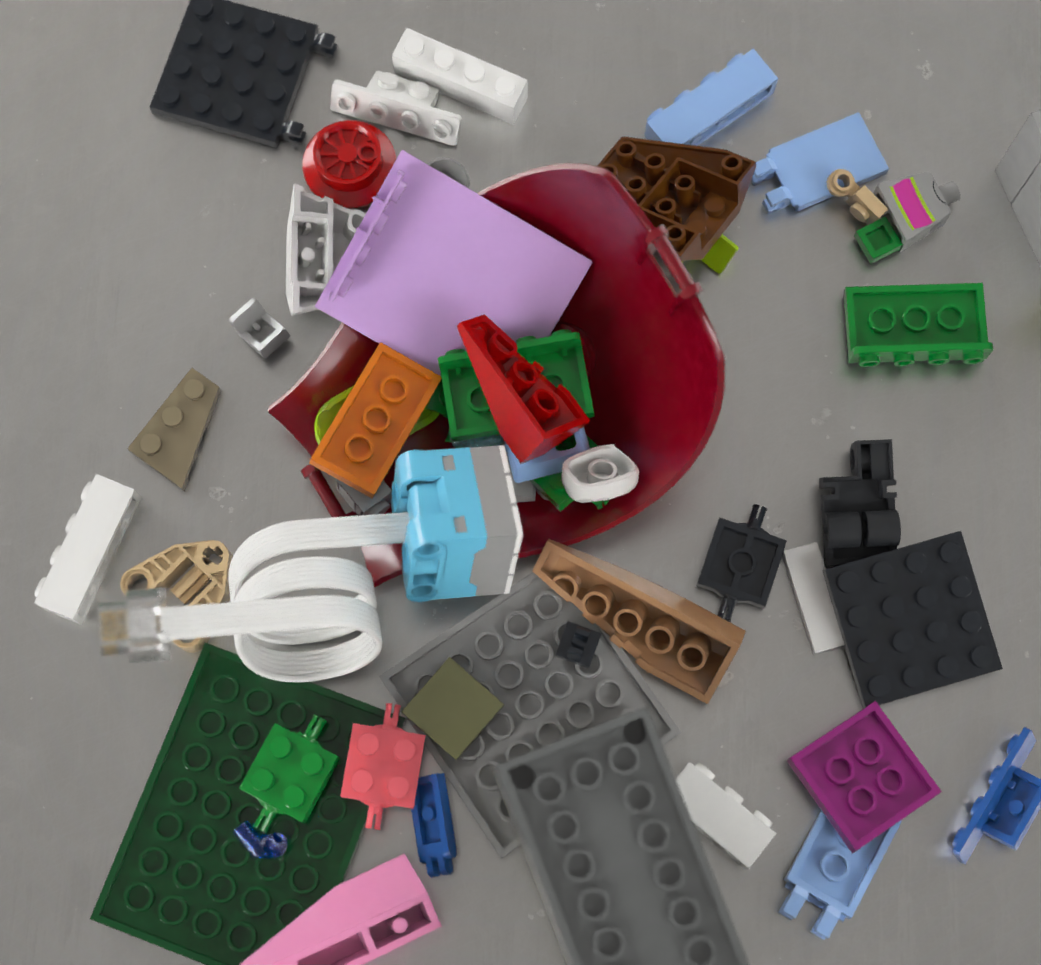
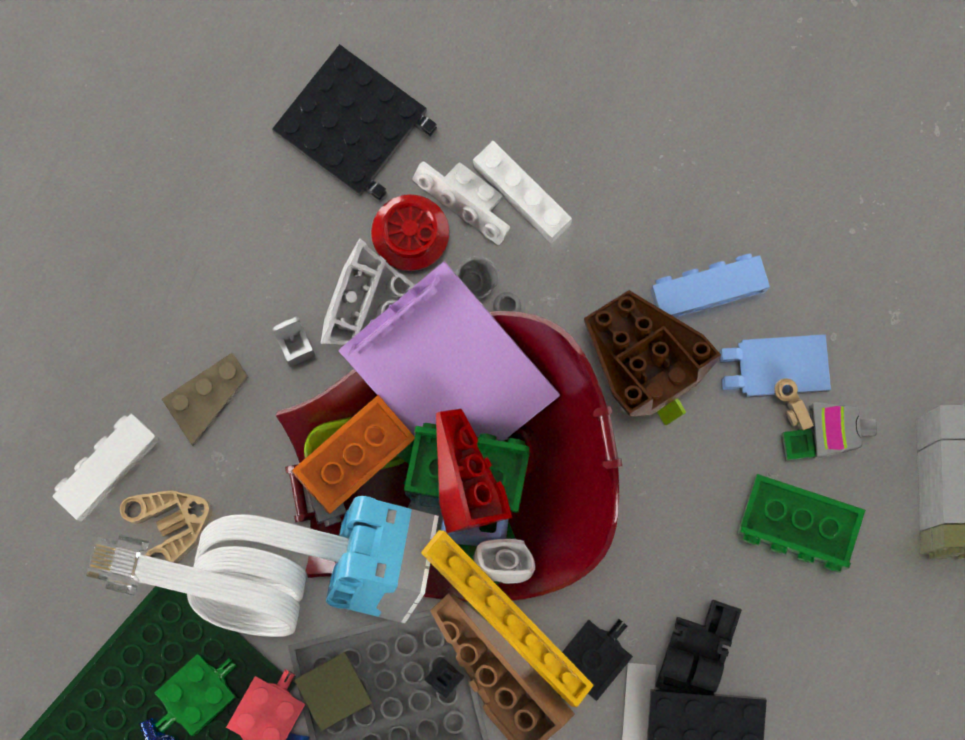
camera: 20 degrees right, 5 degrees up
none -> yellow plate [421,530,594,707]

